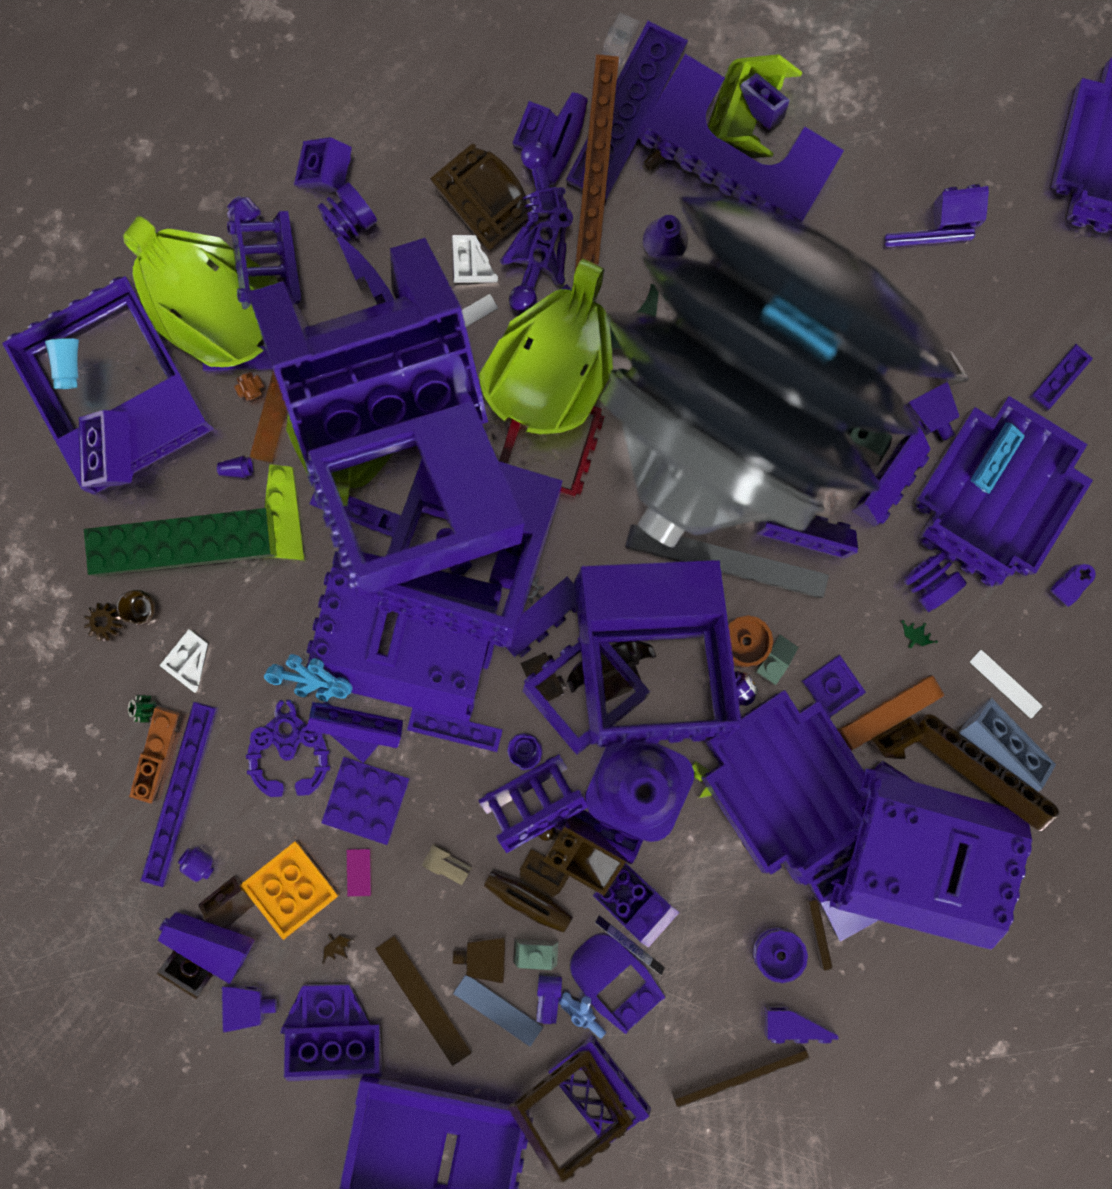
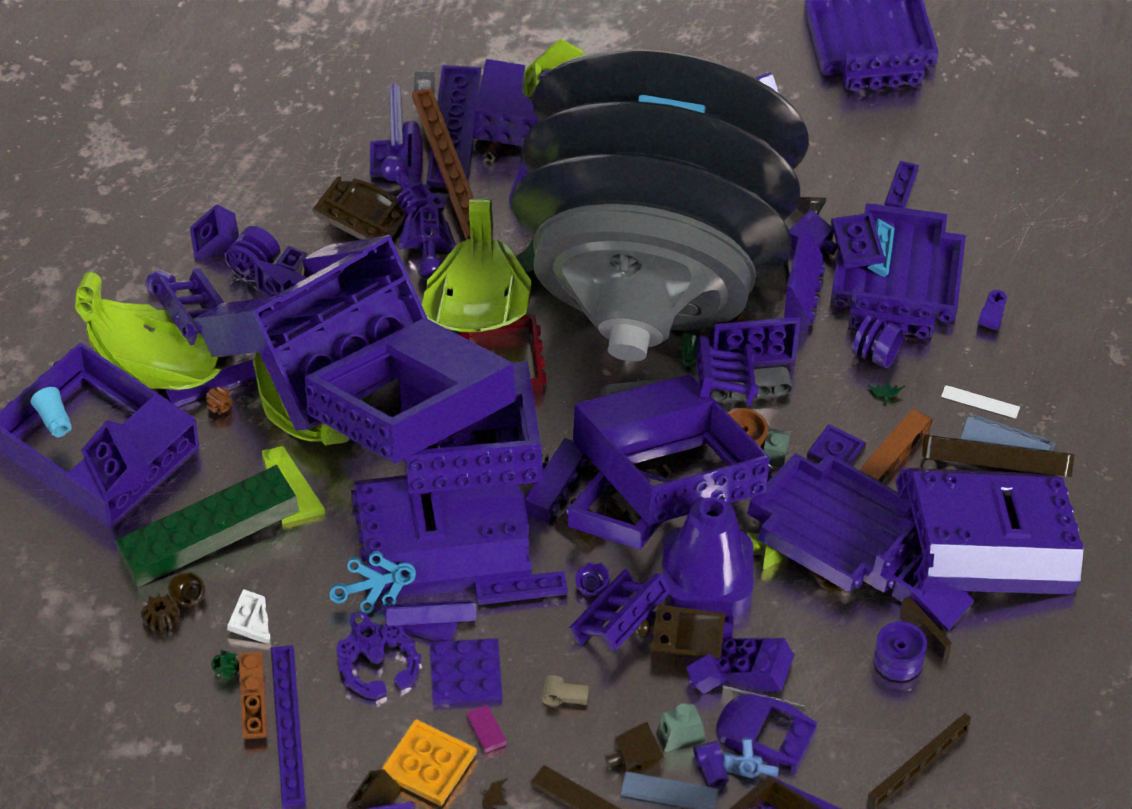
camera: 20 degrees left, 35 degrees down
dark purple head [178,847,214,882] -> none
dark purple cone [217,455,253,478] -> none
clear orange tile [250,369,287,464] -> none
dark purple slope [309,490,401,537] -> none
dark brown plate [484,849,573,933] -> none
dark purple slope [765,1007,838,1043] -> none
dark brown slope [871,717,924,759] -> none
none -> dark purple slope [275,246,308,274]
none -> axle [389,83,403,151]
none -> dark purple brick [686,654,727,694]
none -> dark purple fence [695,336,759,405]
none -> dark purple tile [831,213,885,269]

